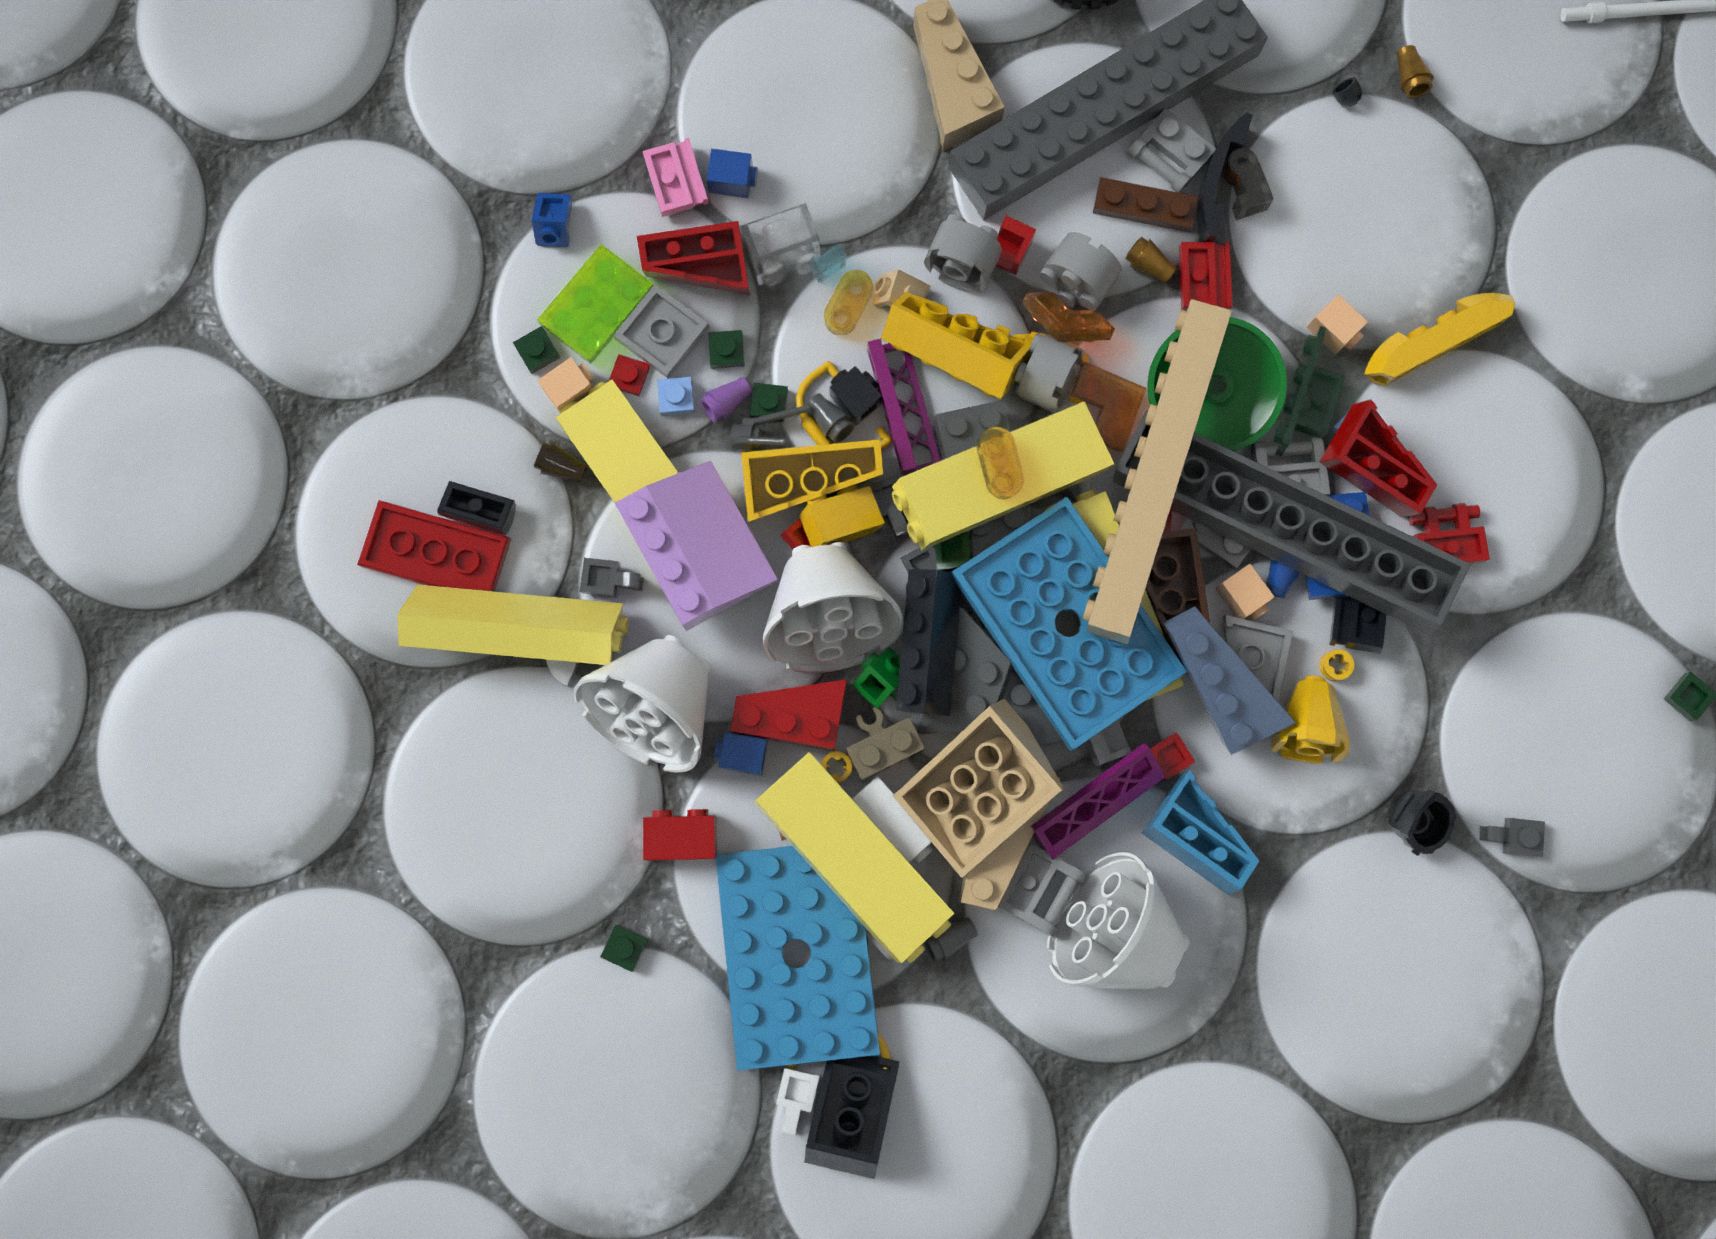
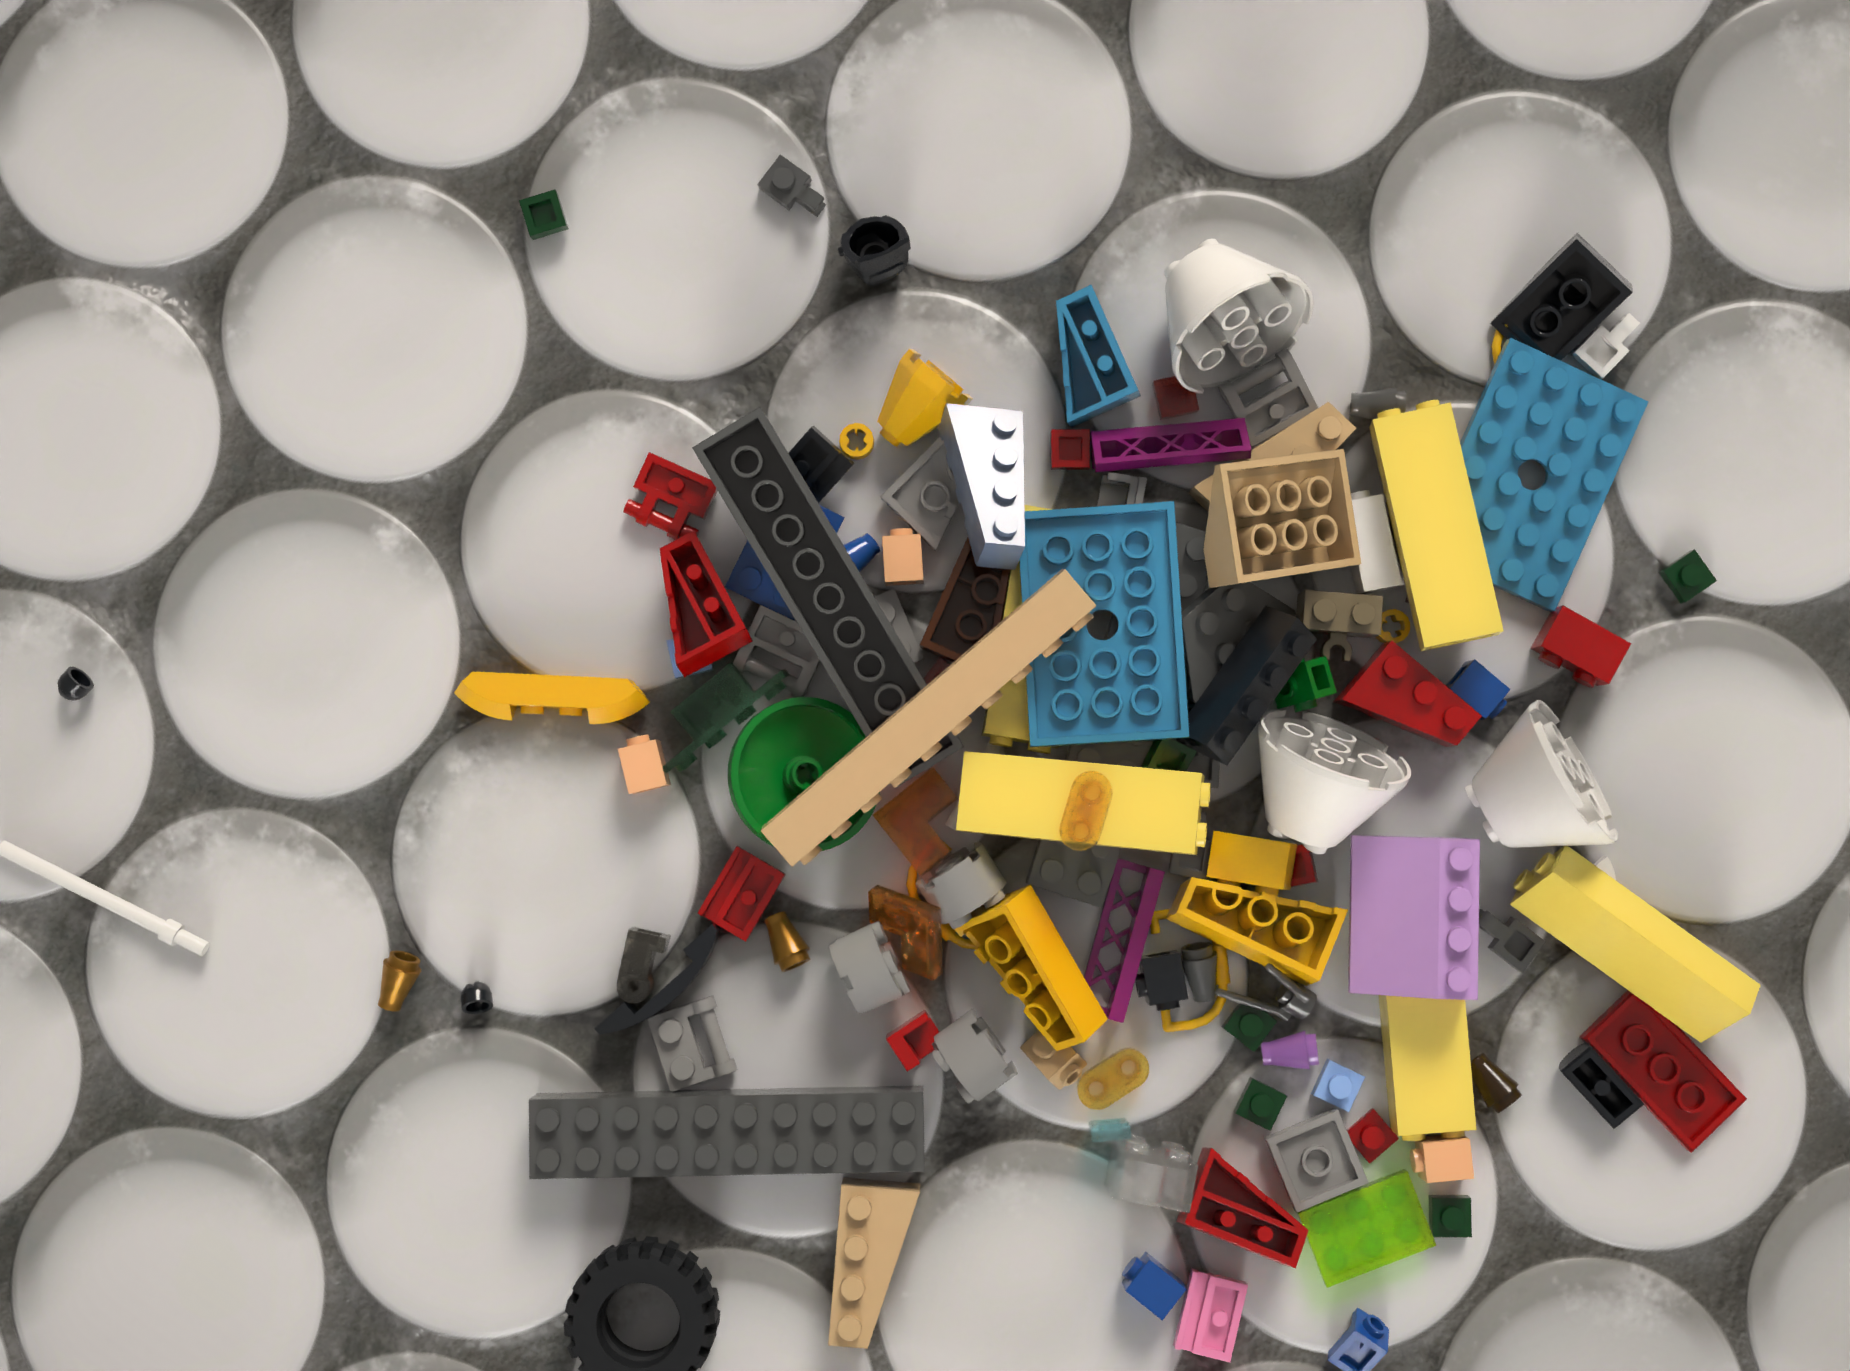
camera: 145 degrees left, 5 degrees up
reddish brown plate [1093,177,1198,233] -> none
none -> clear red plate [1152,376,1199,420]

